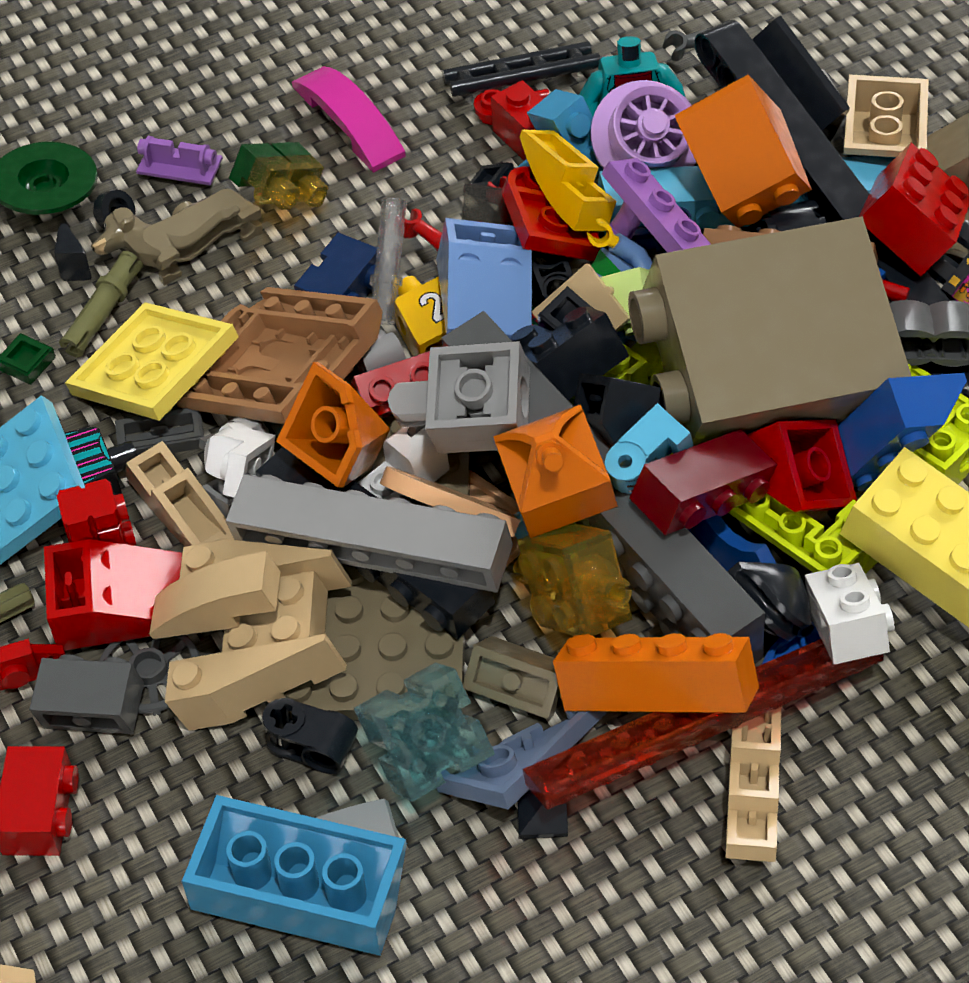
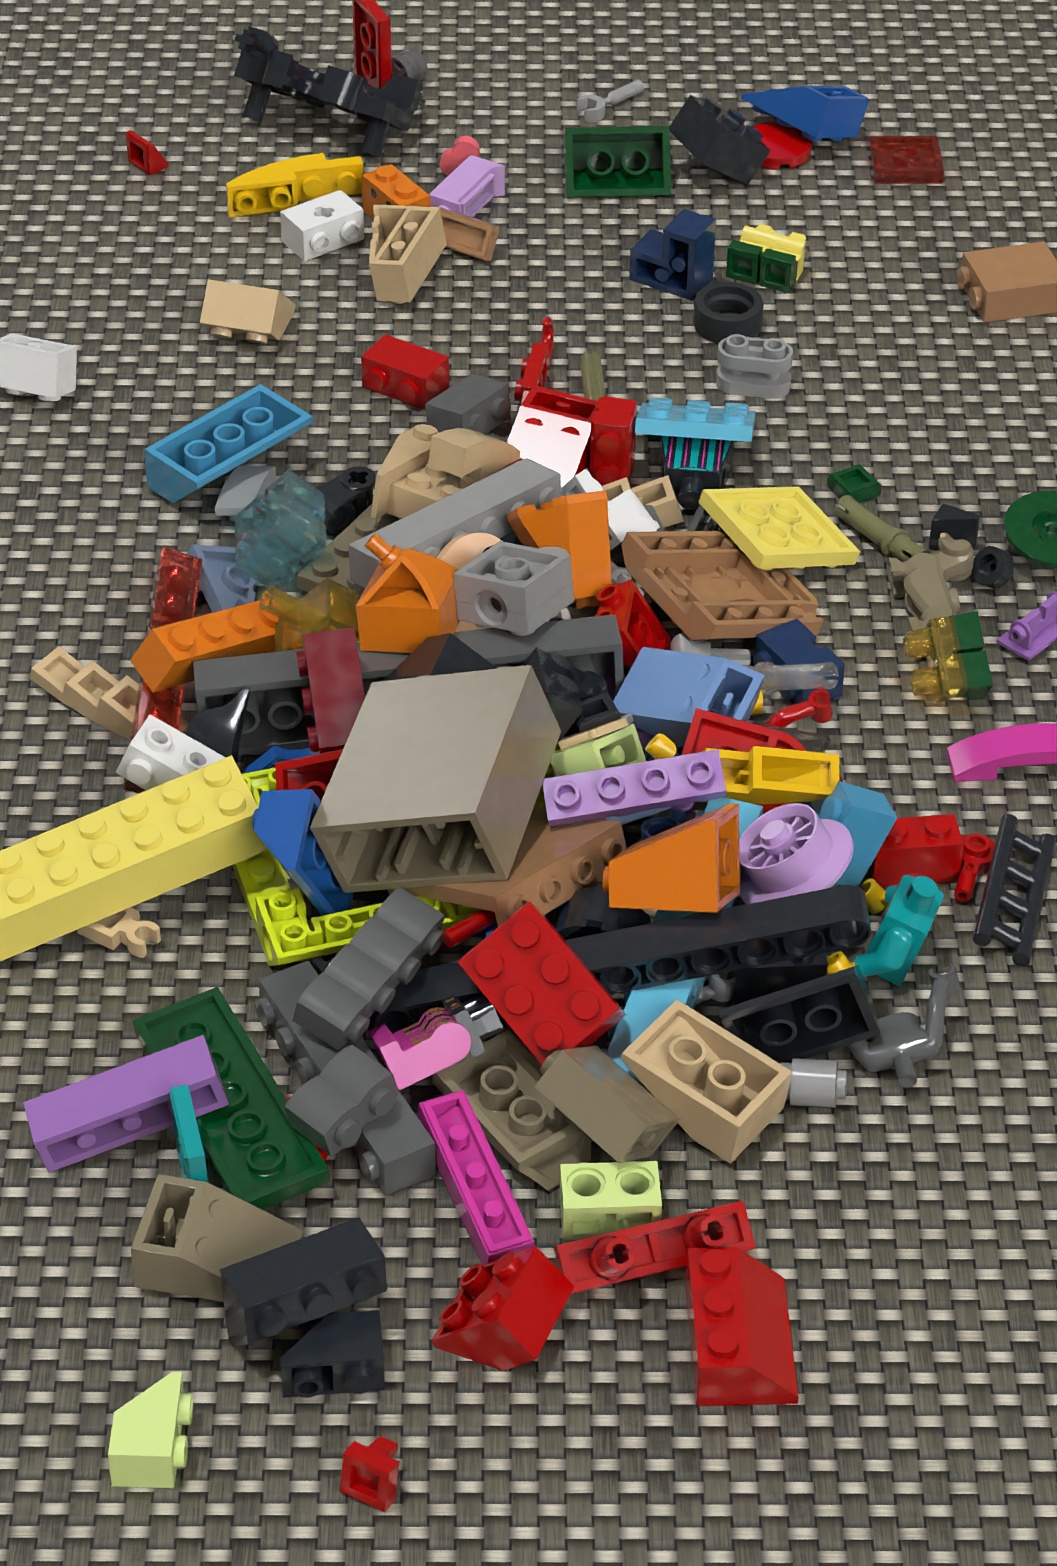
camera: 115 degrees right, 10 degrees down
medium azure leg [605,403,693,494] -> none

